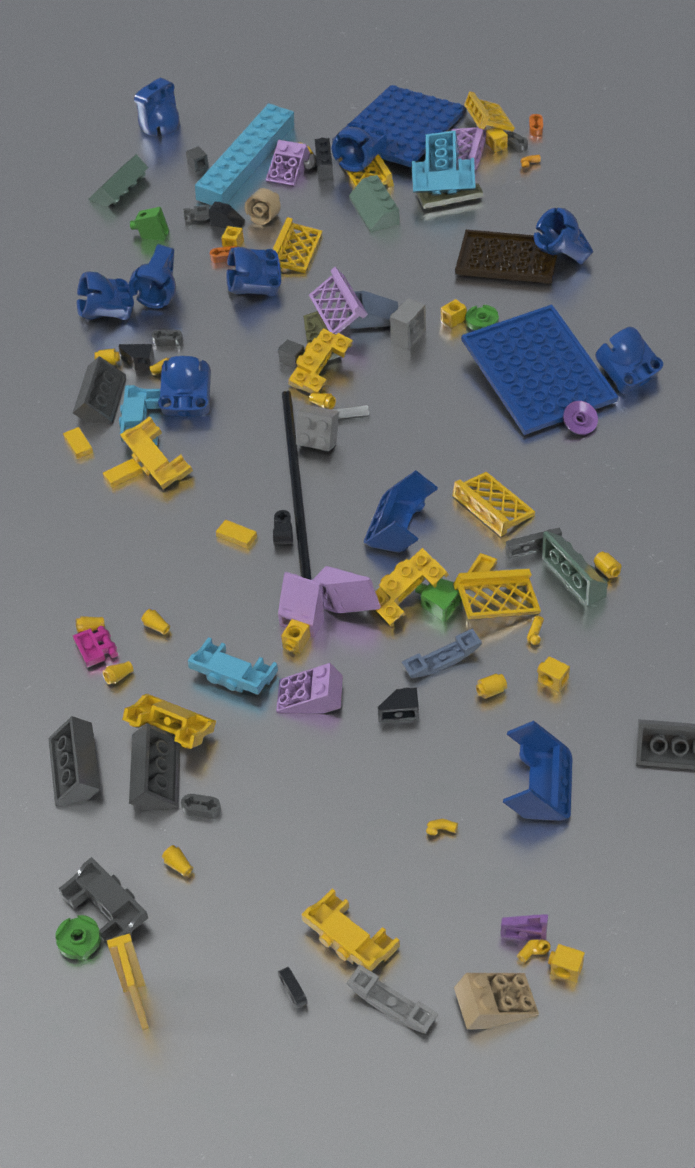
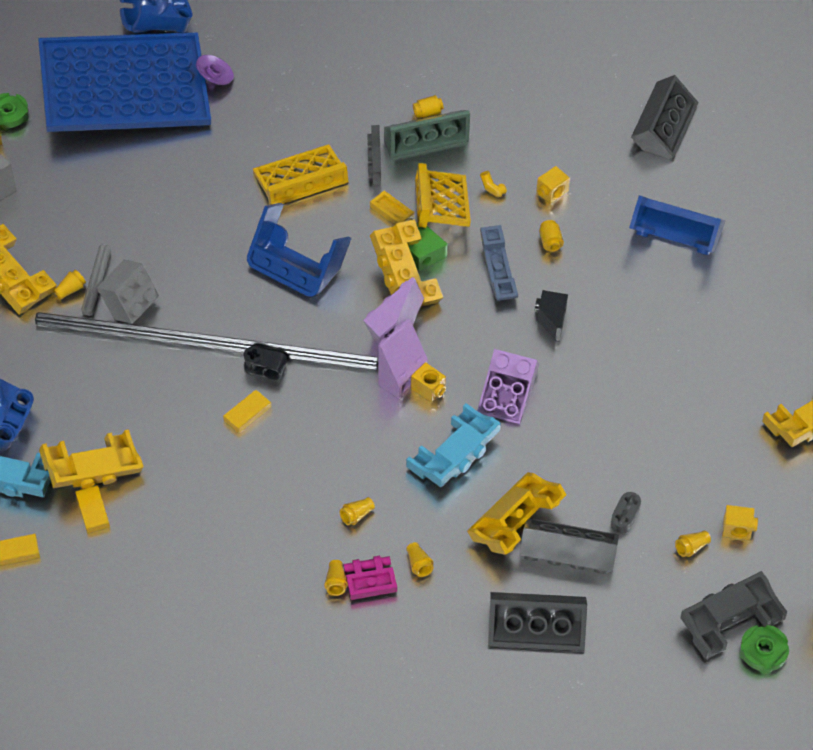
camera: 80 degrees left, 5 degrees up
yellow arm [426,818,458,836] -> none
none -> yellow brick [722,505,758,540]

